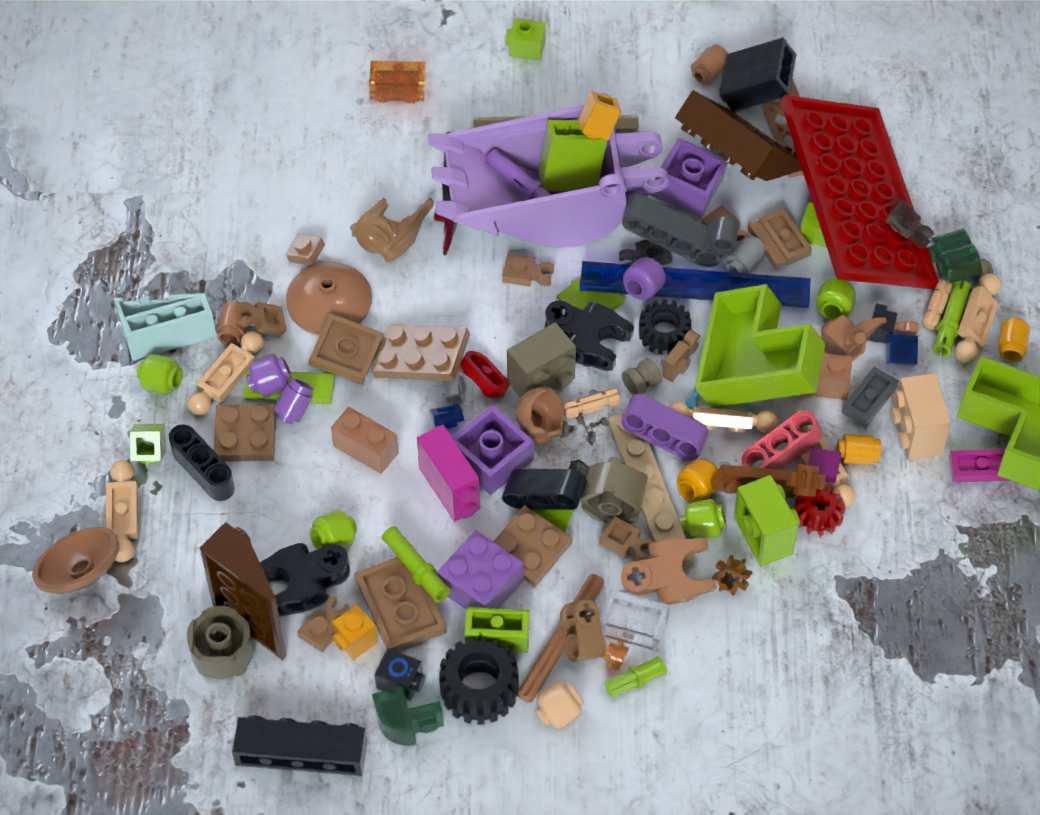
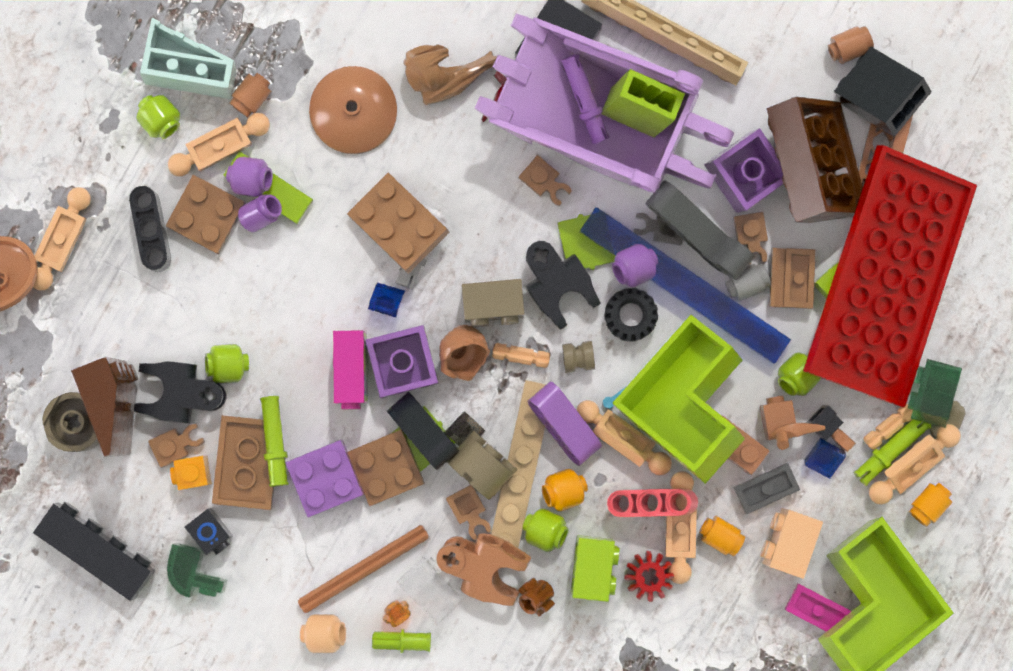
camera: 25 degrees right, 30 degrees up
brick [130,424,166,464] -> none
medium nougat plate [236,302,287,337] -> none
medium nougat plate [285,234,325,266] -> none
medium nougat plate [308,313,384,385] -> none
nougat brick [331,406,399,474] -> none
black tyre [439,637,519,725] -> none
red plate [460,351,510,399] -> none
lime brick [465,607,530,653] -> none
medium nougat piece [560,599,606,662] -> none
light orange brick [578,91,622,140] -> none
medium nougat plate [663,329,700,382] -> none
dark orange plate [710,464,796,499] -> none
dark orange gear [786,464,826,497] -> none
magenta tile [808,447,842,483] -> none
clear smoke plate [886,199,934,249] -> none

